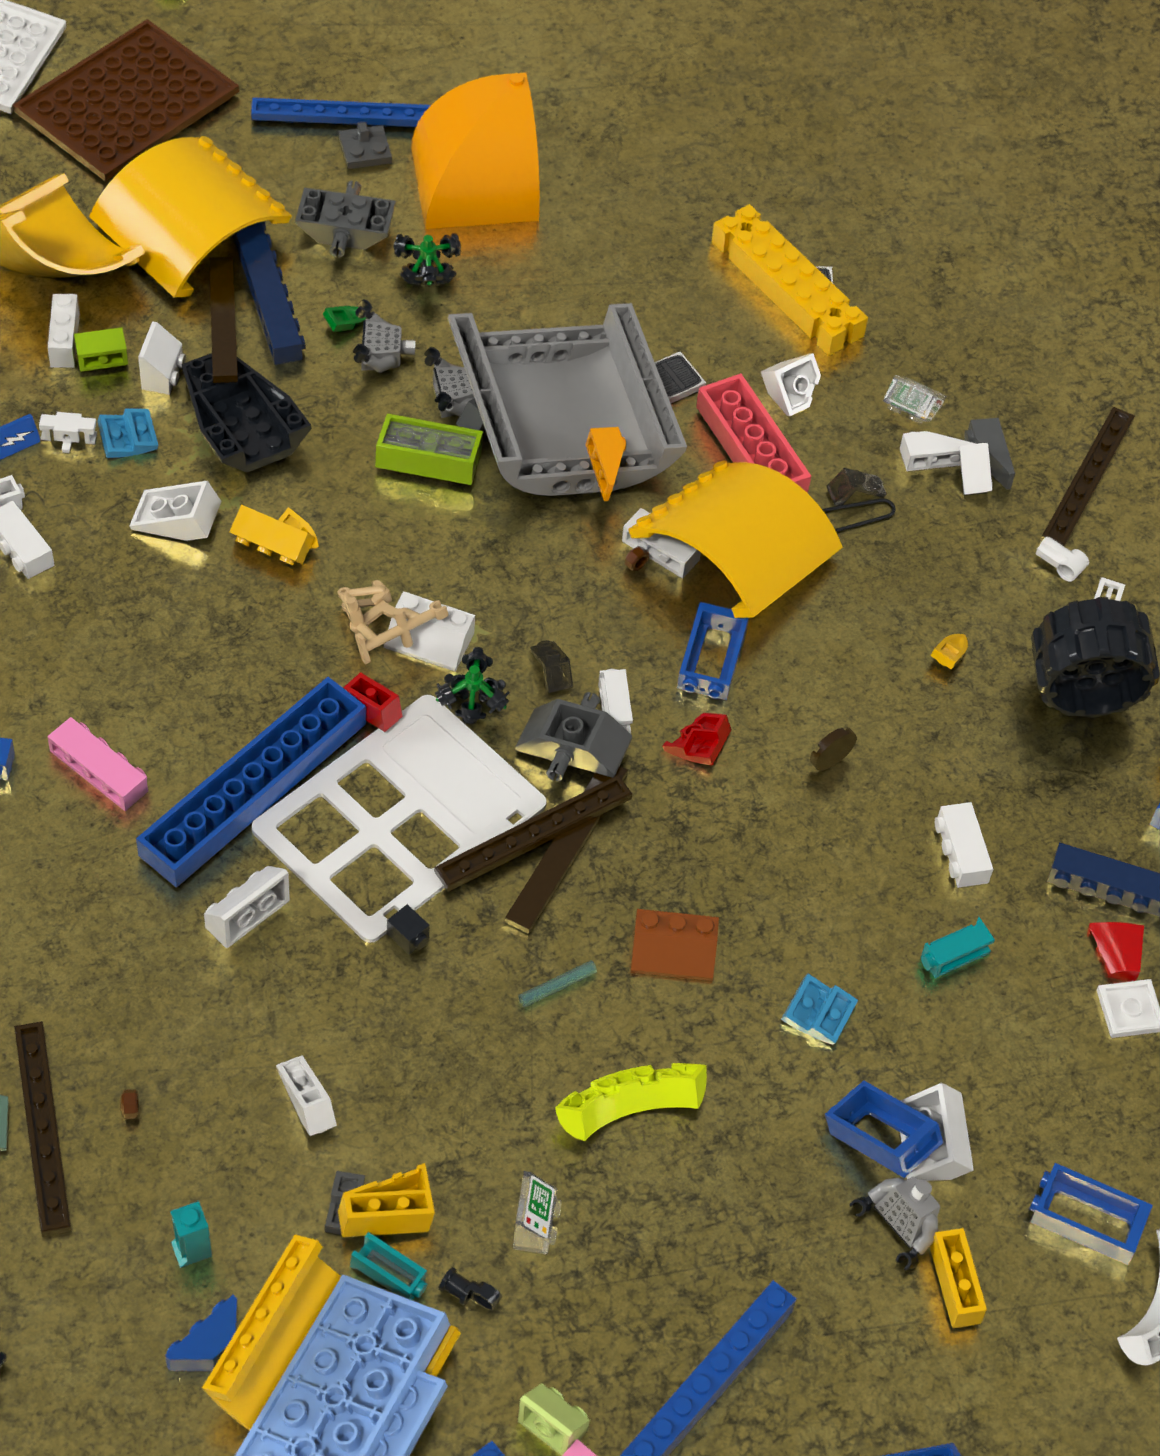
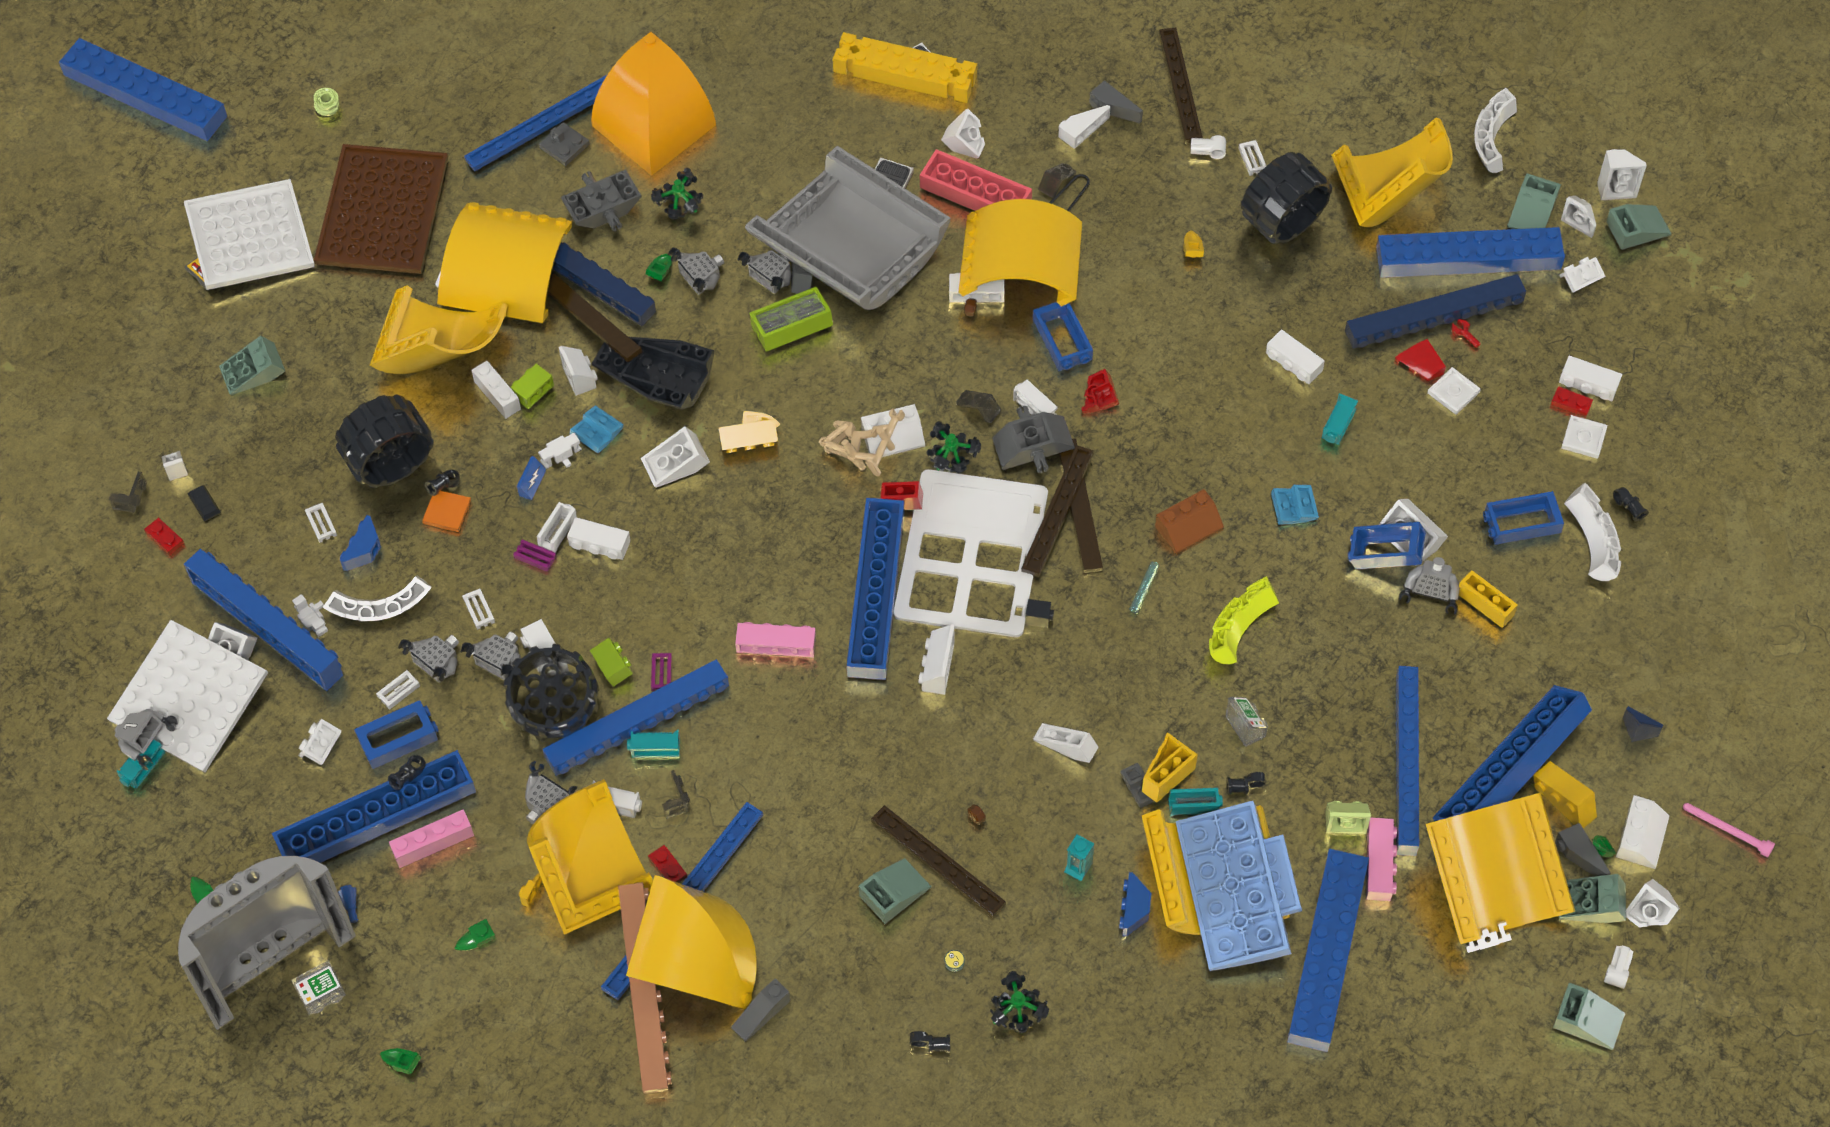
camera: 30 degrees left, 5 degrees up
light orange slope [585,427,626,501] -> none
dark brown tile [810,727,857,771] -> none
clear slope [883,375,947,424] -> none
white slope [959,443,992,495] -> none

